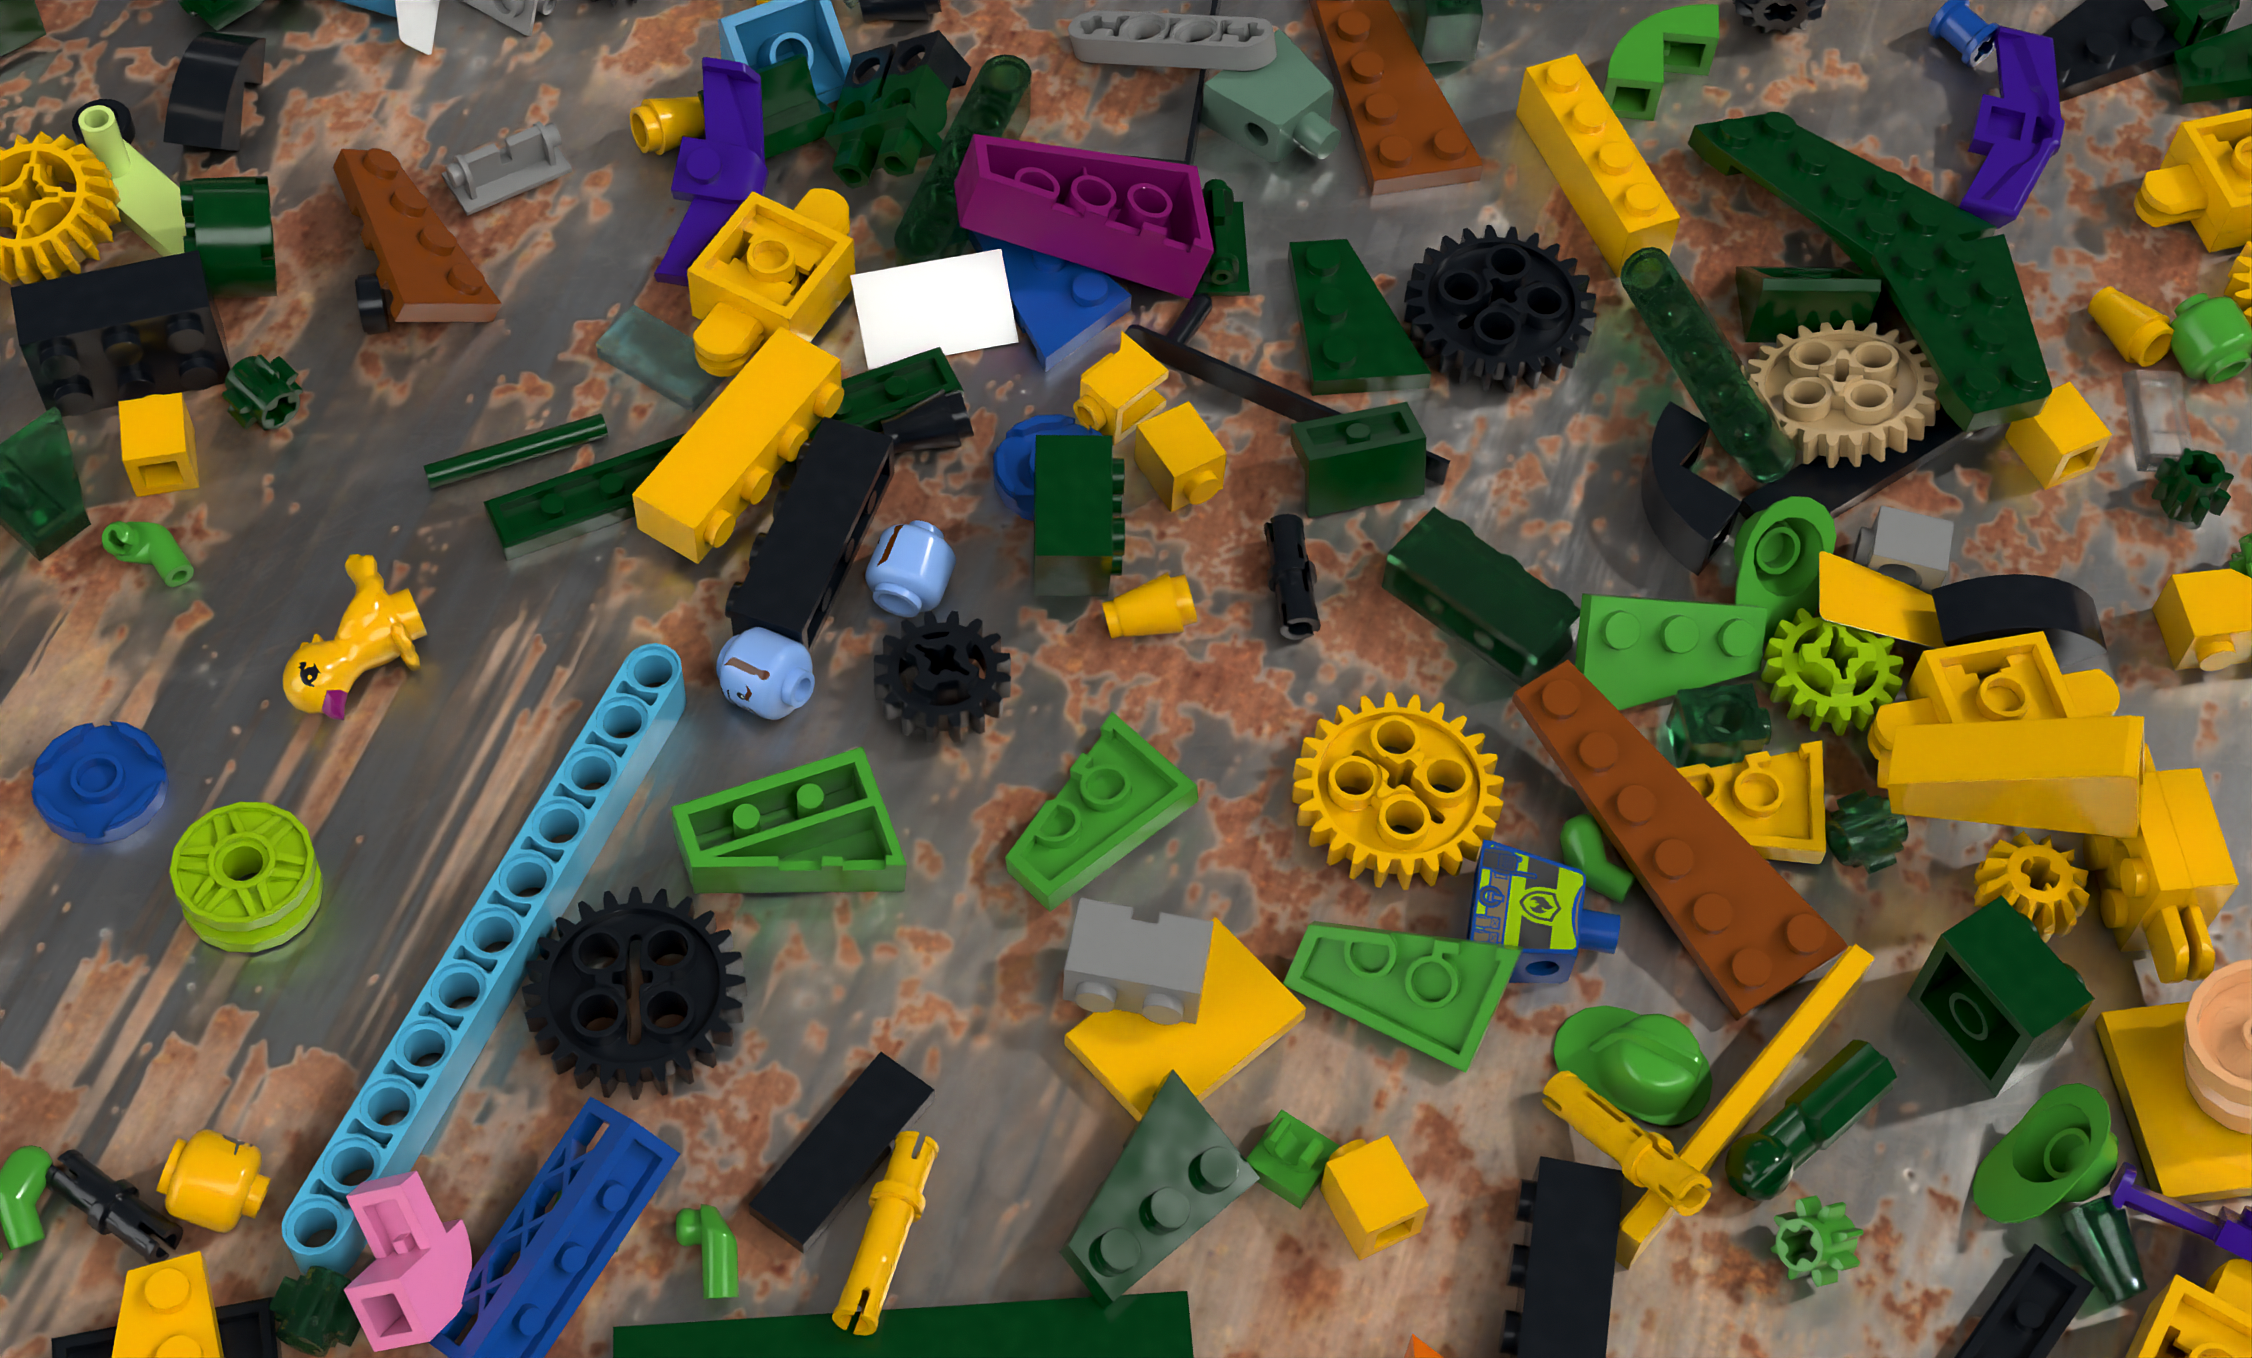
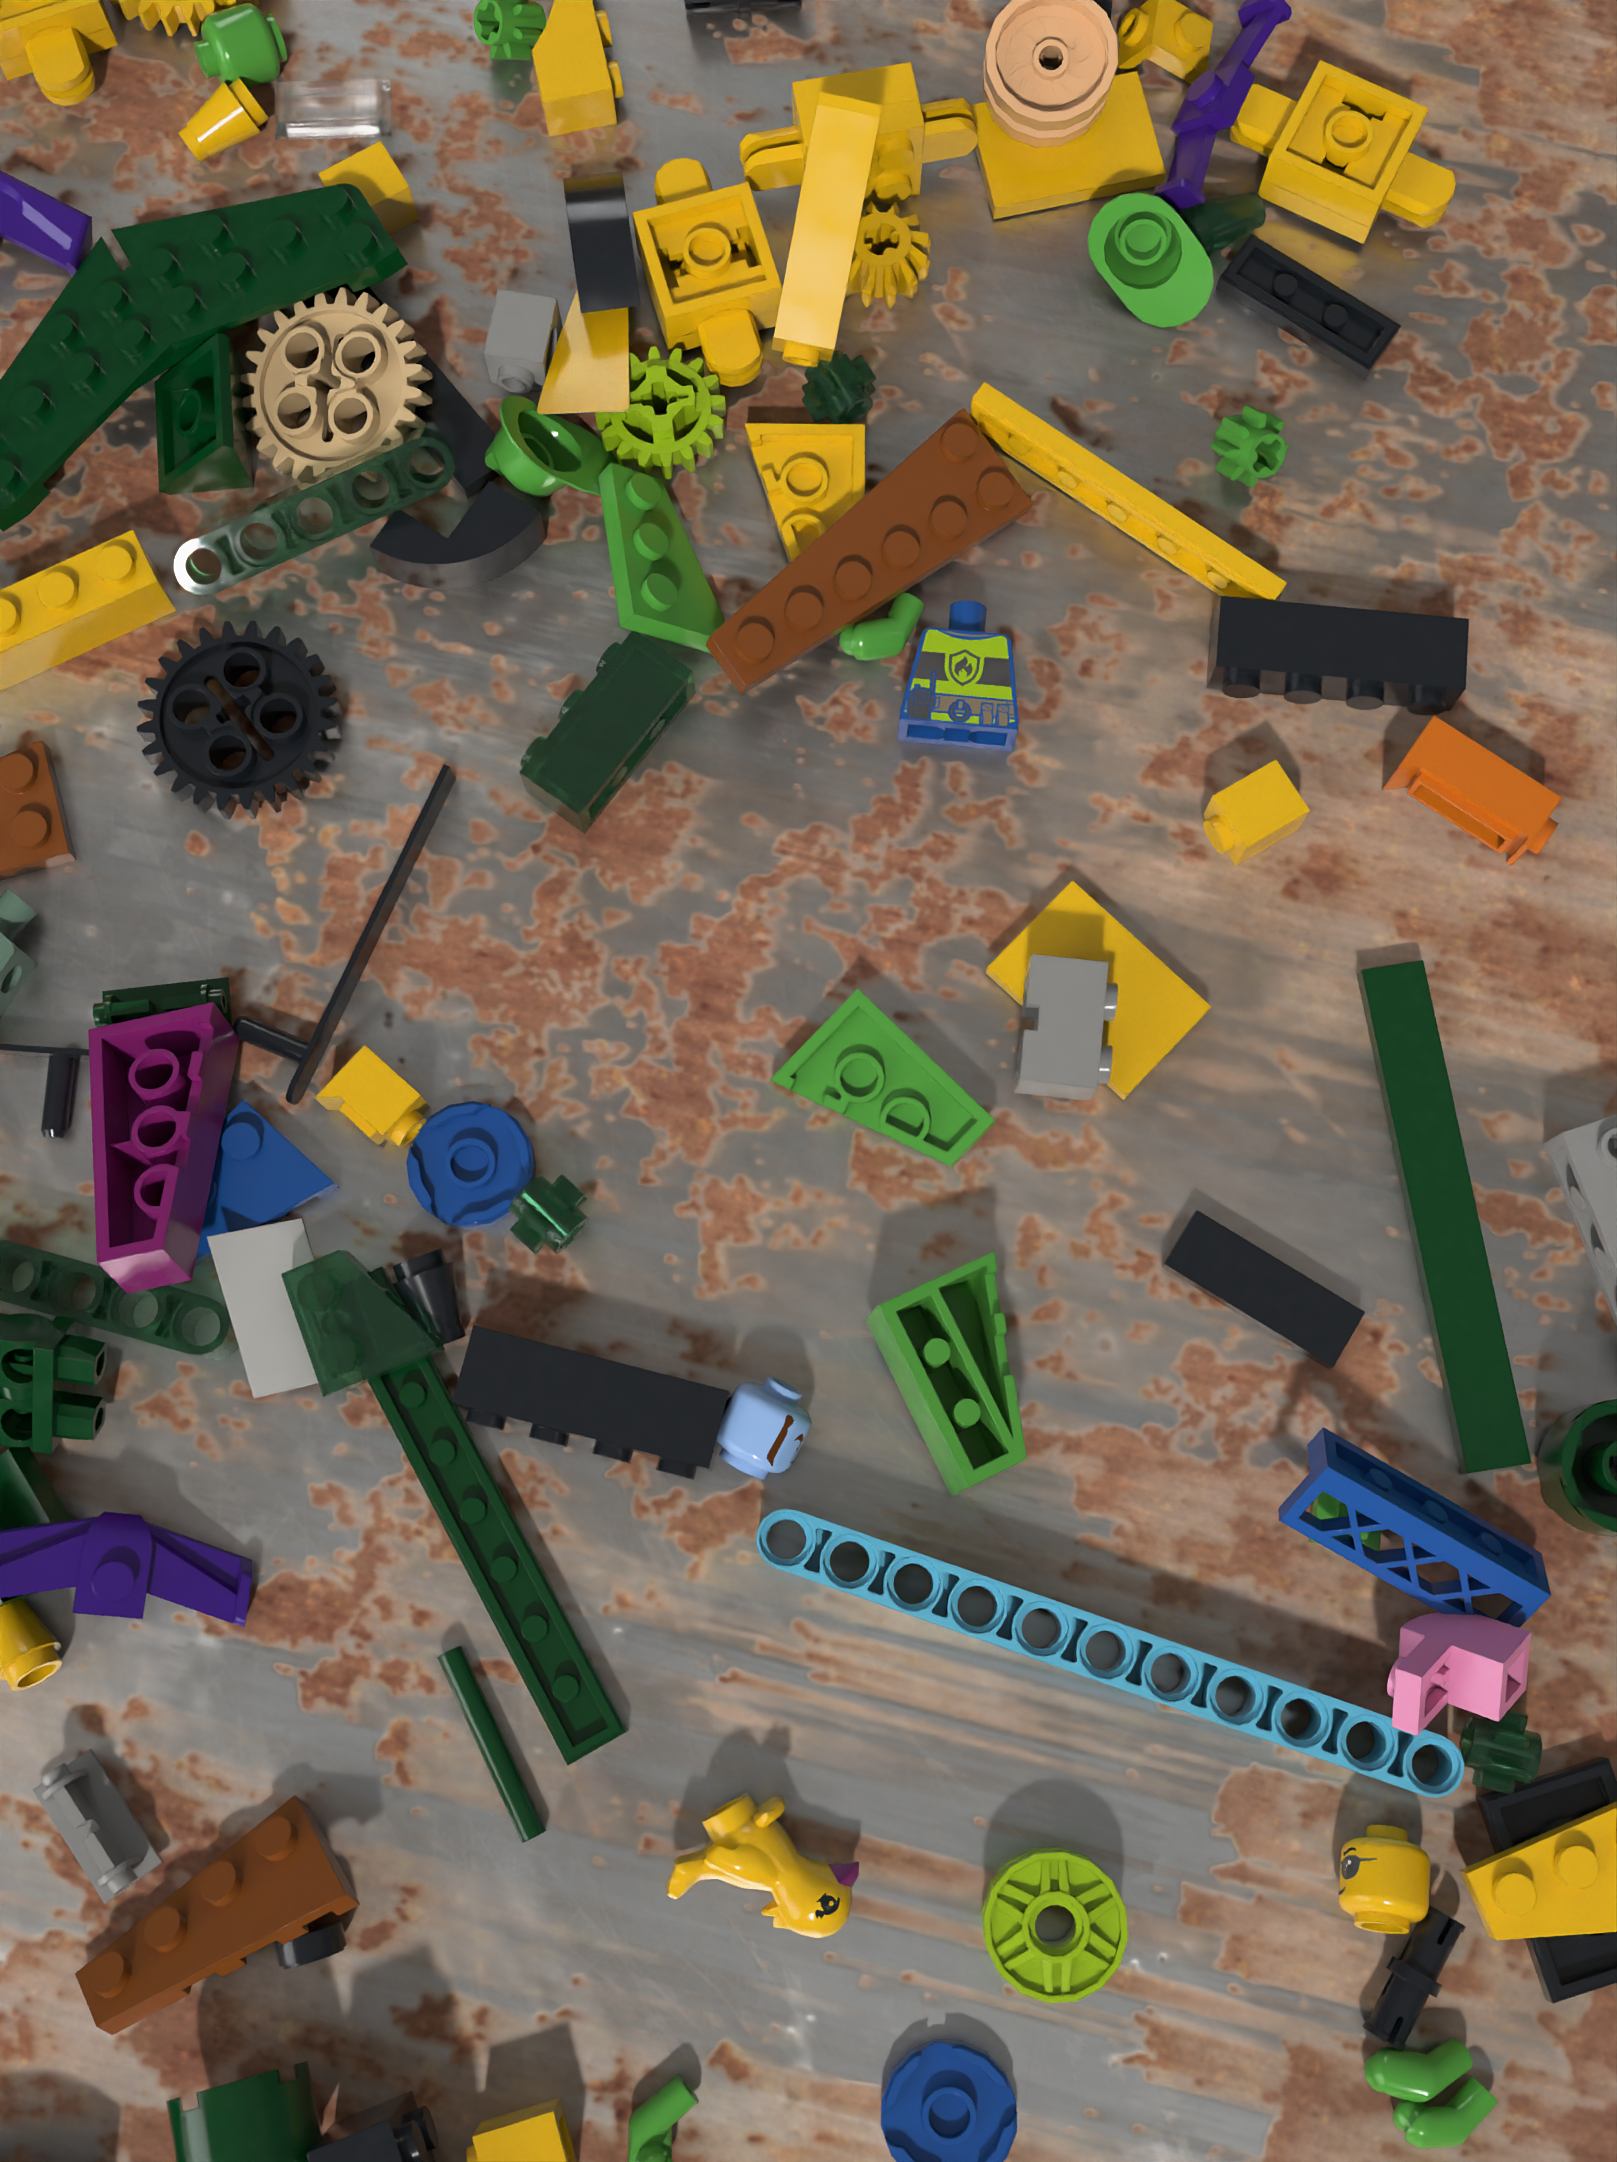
camera: 90 degrees left, 20 degrees up
dark green gear [222,354,303,431] -> none
black gear [522,887,747,1100] -> none
clear light blue tile [596,304,726,413] -> none
yellow brick [632,326,844,564] -> none
bright green arm [676,1204,739,1299] -> none
yellow brick [687,188,855,377] -> none
yellow pin [832,1131,939,1336] -> none
light blue head [865,520,956,617] -> none
black gear [873,611,1011,743] -> none
dark green brick [1034,435,1125,596] -> none
dark green wing [1059,1069,1261,1309] -> none
yellow cone [1102,572,1198,639] -> none
yellow brick [1134,401,1227,512] -> none
bright green tile [1246,1109,1340,1210] -> none
black pin [1264,514,1321,640] -> none
bright green wing [1283,921,1524,1073] -> none
dark green wing [1288,239,1432,396] -> none
dark green panel [1291,402,1427,518] -> none
yellow gear [1291,692,1504,890] -> none
yellow pin [1542,1070,1712,1217] -> none
bright green piece [1553,1005,1713,1127] -> none
clear green brick [1666,683,1772,768] -> none
dark green piece [1725,1039,1897,1201] -> none
dark green brick [1907,895,2095,1097] -> none
dark green gear [2151,447,2234,526] -> none
none -> clear green wing [281,1250,445,1397]
none -> clear green gear [509,1174,589,1254]

